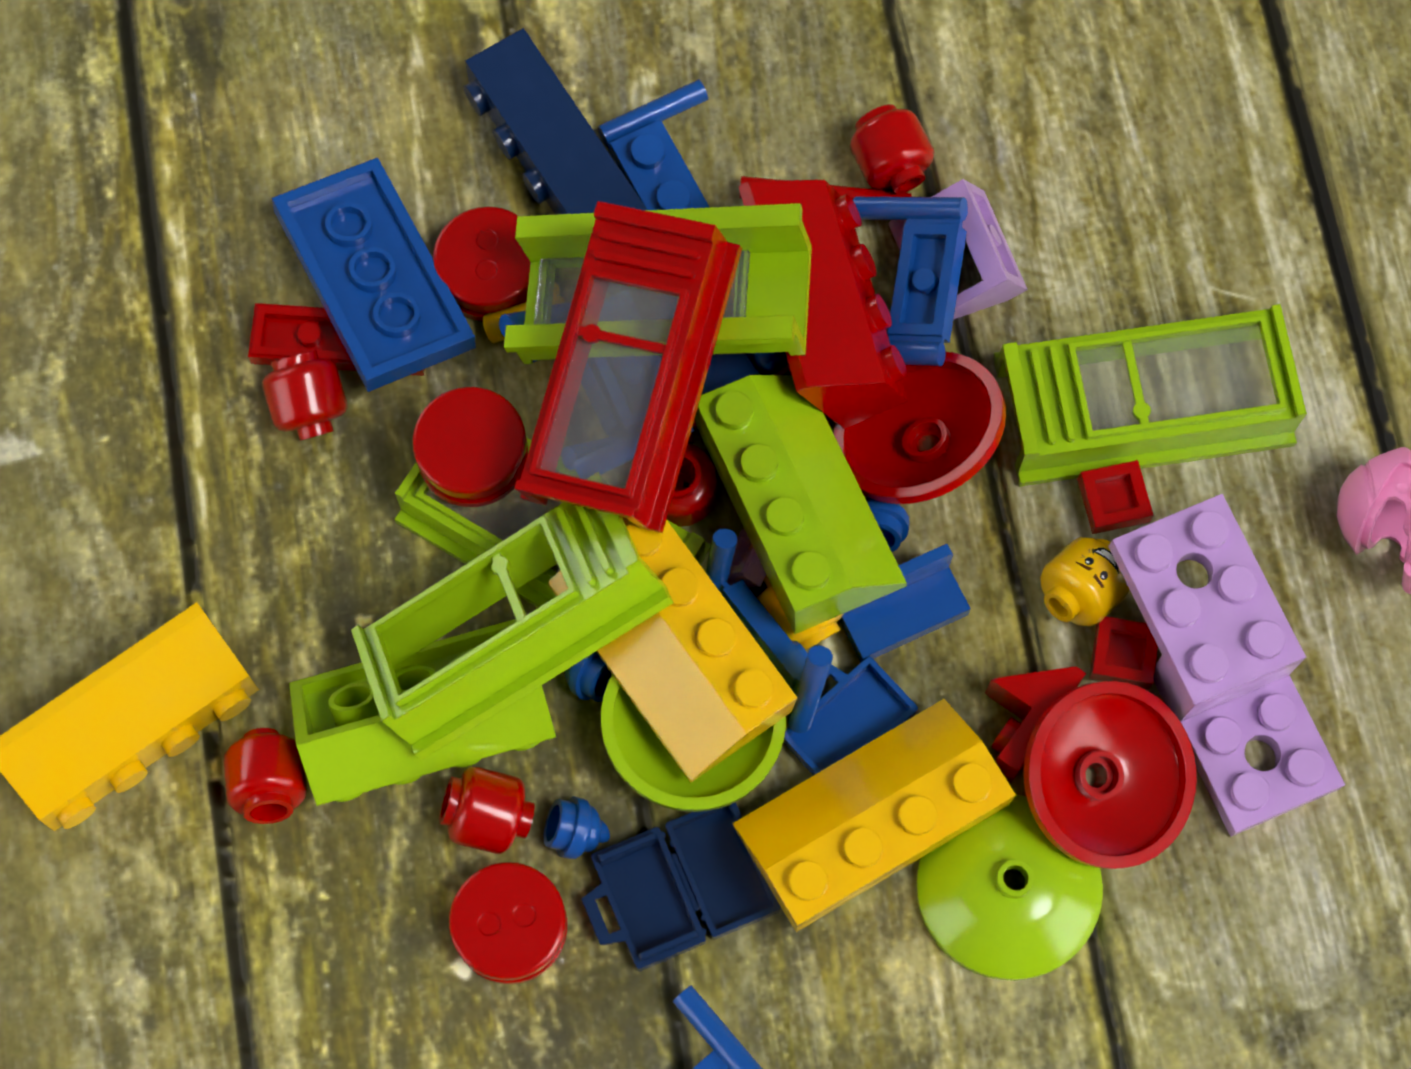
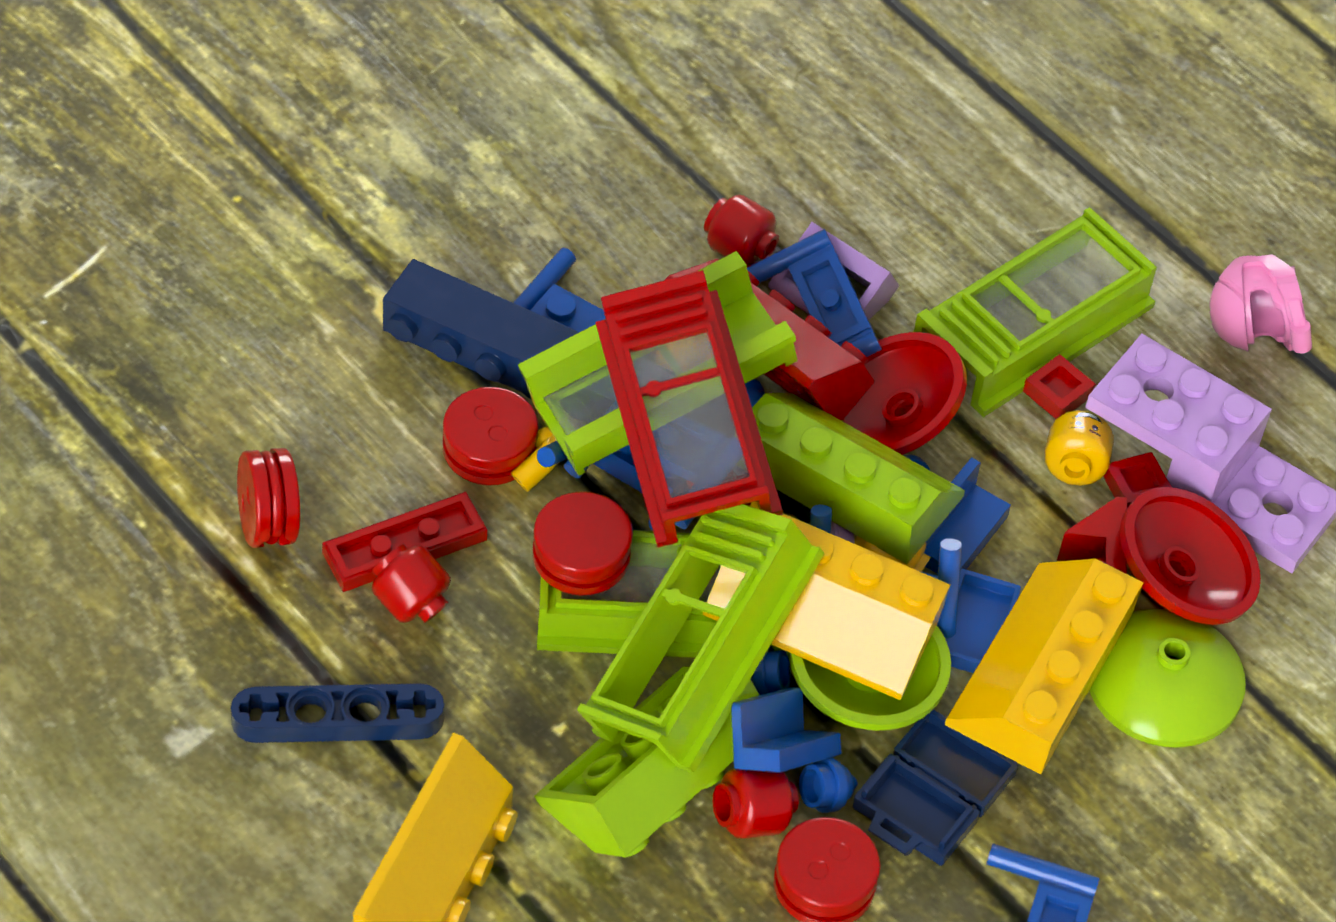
camera: 35 degrees left, 20 degrees down
red head [224,728,307,824] -> none
blue plate [272,157,476,392] -> none
none -> dark blue beam [230,683,444,743]
none -> red head [237,448,300,548]
none -> blue panel [732,687,841,772]

